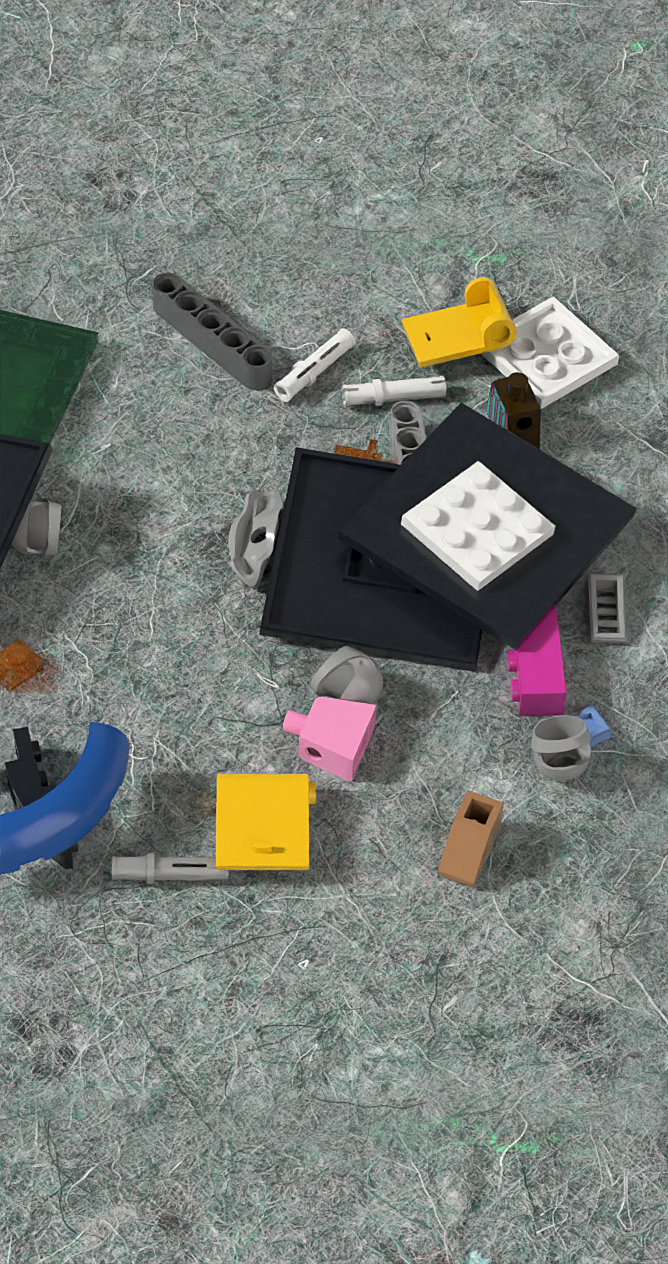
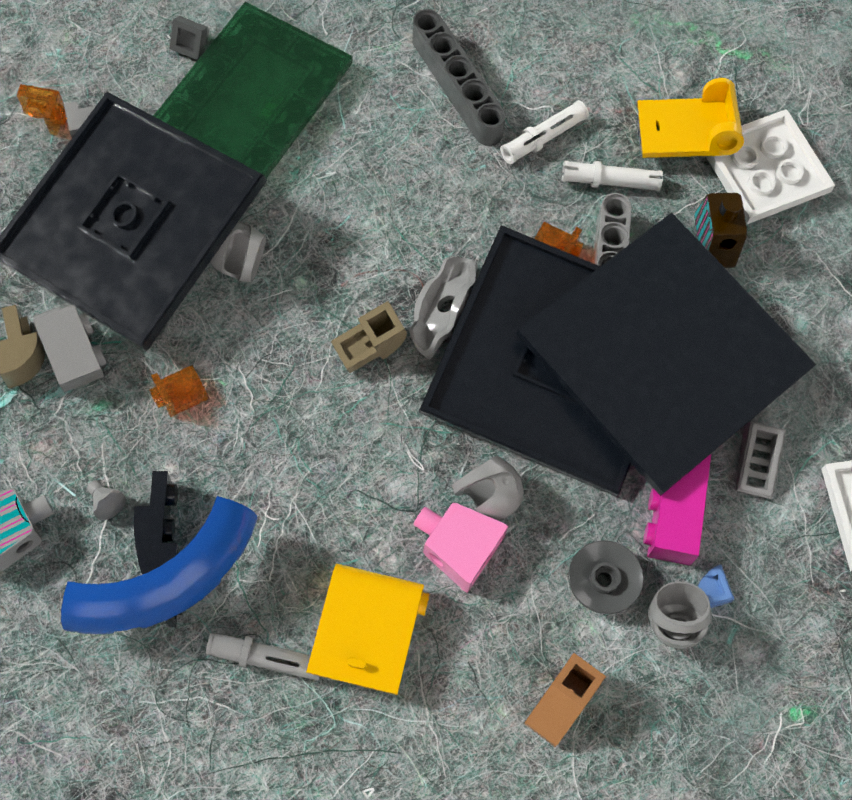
camera: 10 degrees right, 15 degrees up
white plate [401,461,555,591] -> none
none -> dark tan brick [331,301,407,373]
none -> dark grey dish [568,540,643,614]

